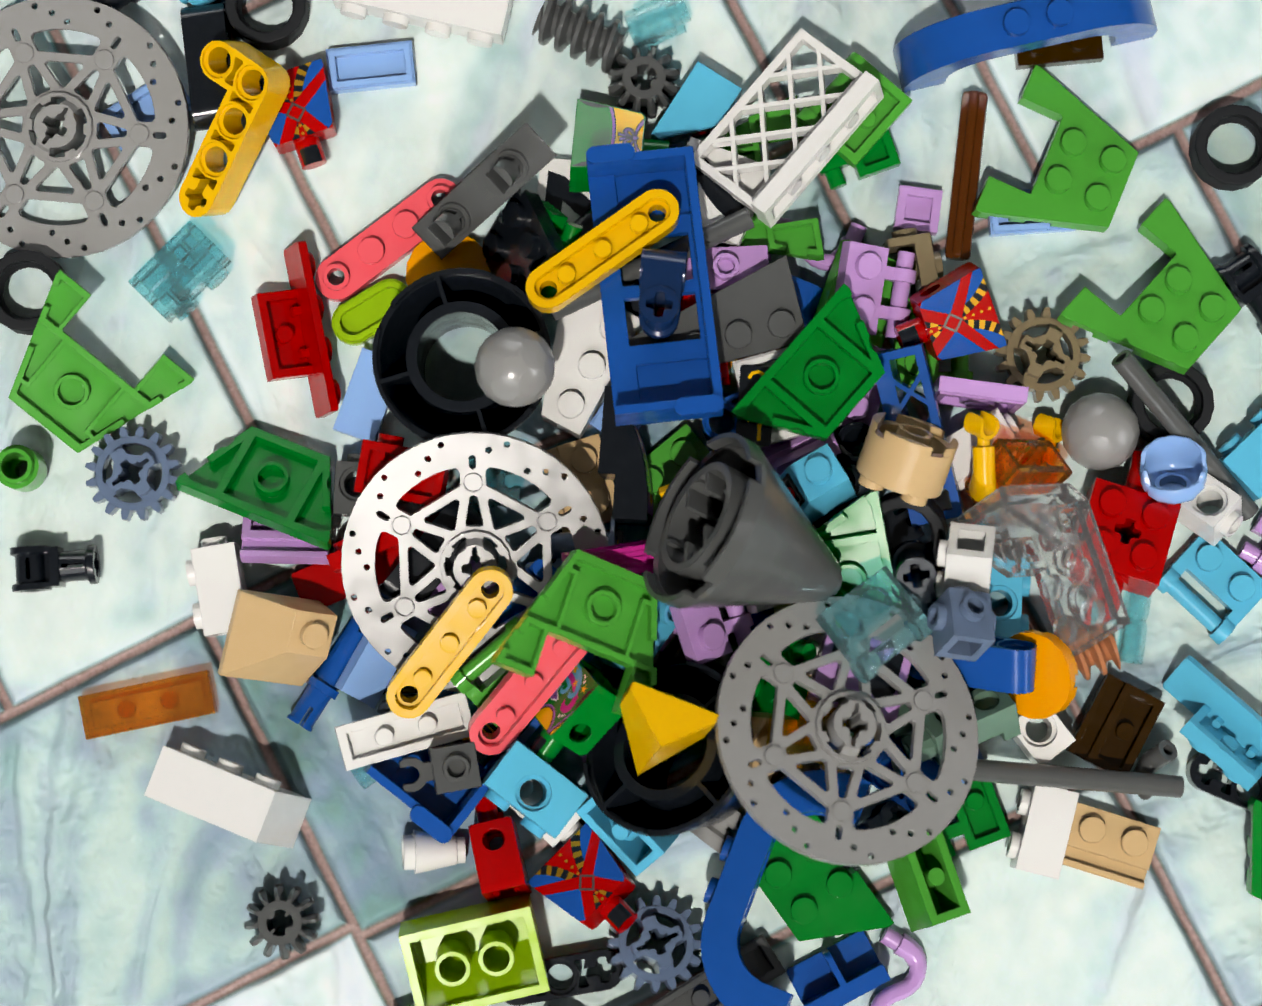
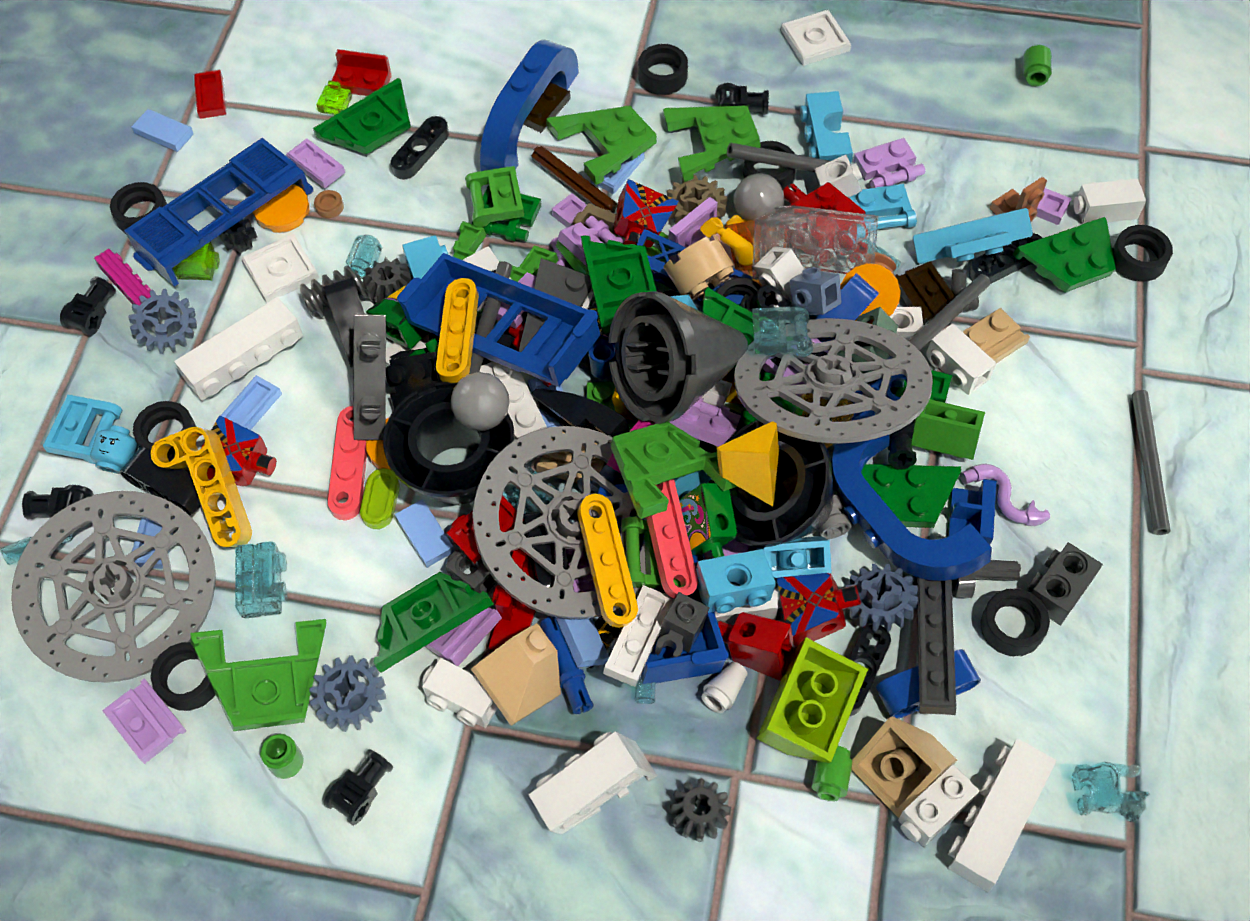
camera: 50 degrees left, 25 degrees down
clear orange tile [78,670,218,740] -> none
red bracket [251,241,341,418] -> none
dark blue piece [639,248,687,339] -> none
white fence [694,28,884,229] -> none
light blue hair [1140,435,1208,505] -> none
none -> black beam [323,277,365,368]

